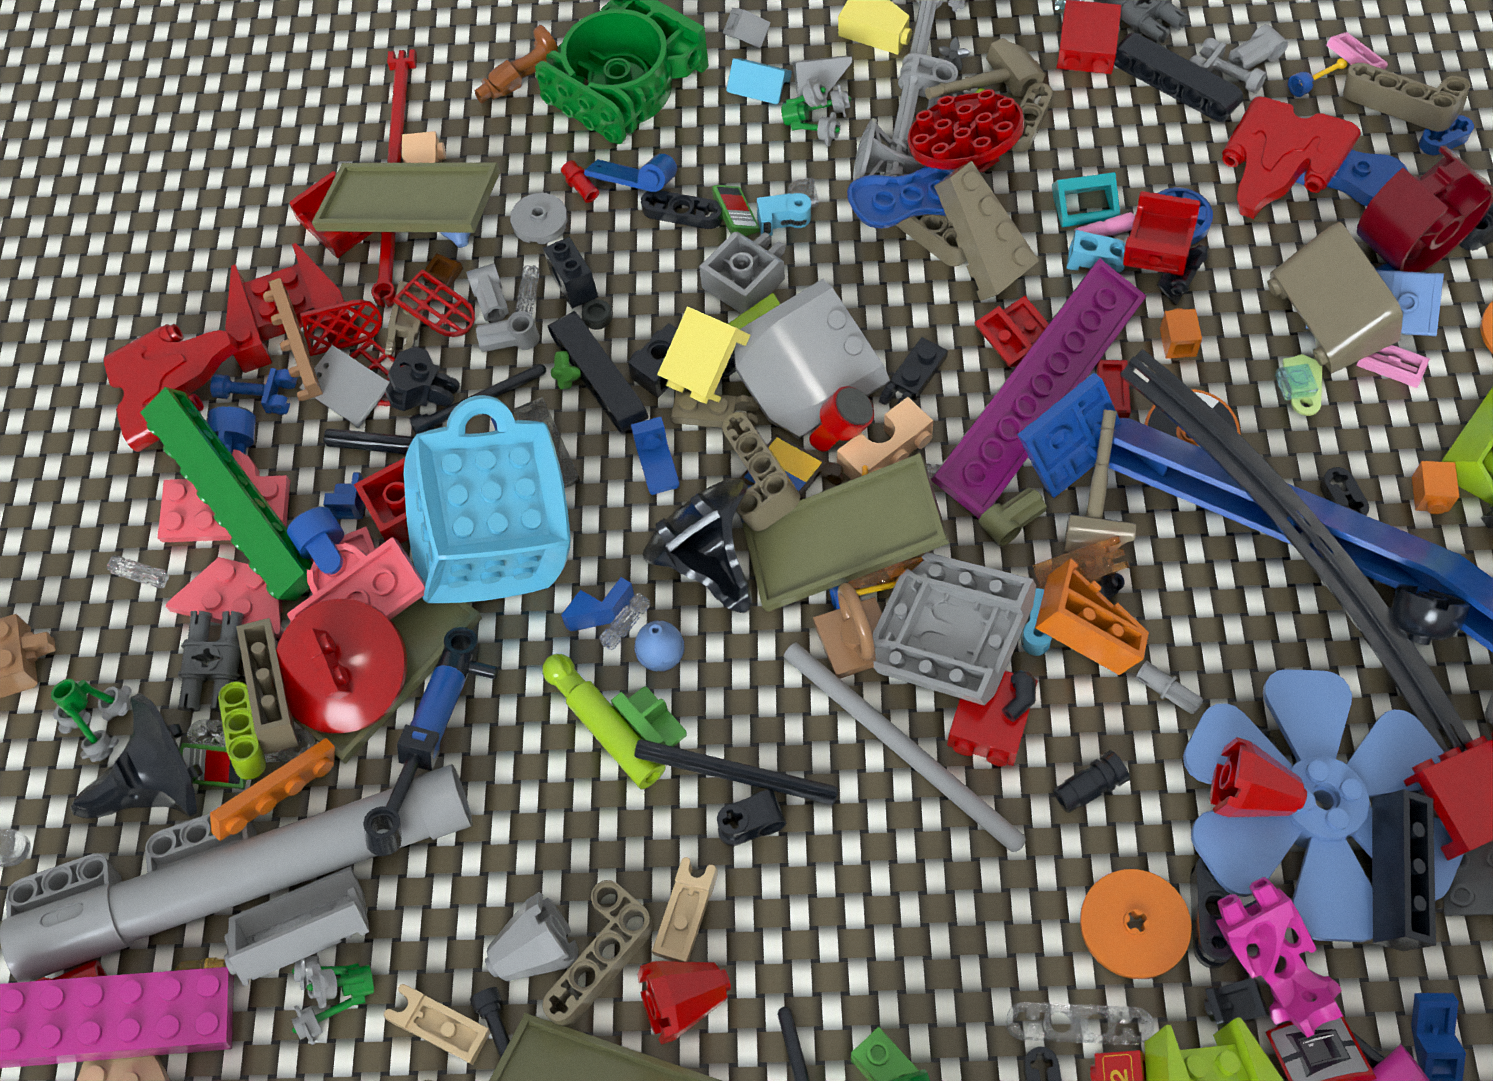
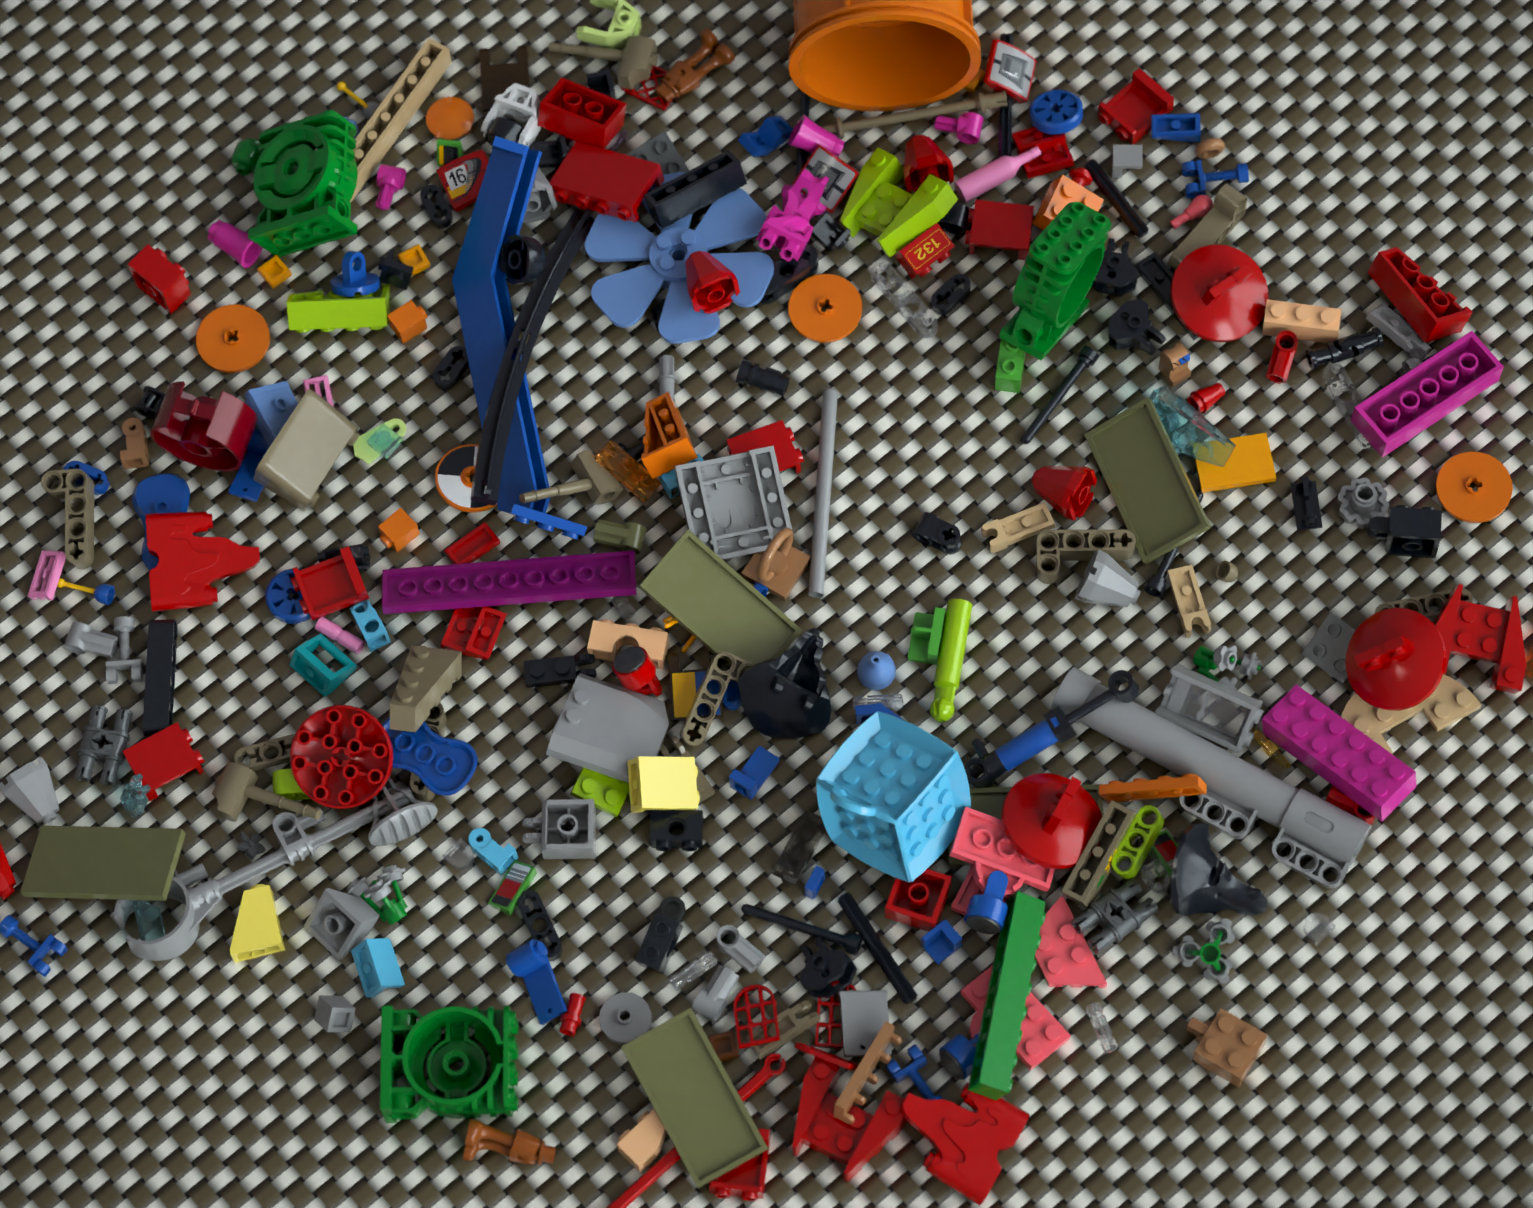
camera: 130 degrees left, 5 degrees up
black beam [547,311,648,433] -> none
bright green piece [551,351,580,389] -> none
black axle [634,739,838,805] -> none
black arm [1002,670,1036,722] -> none

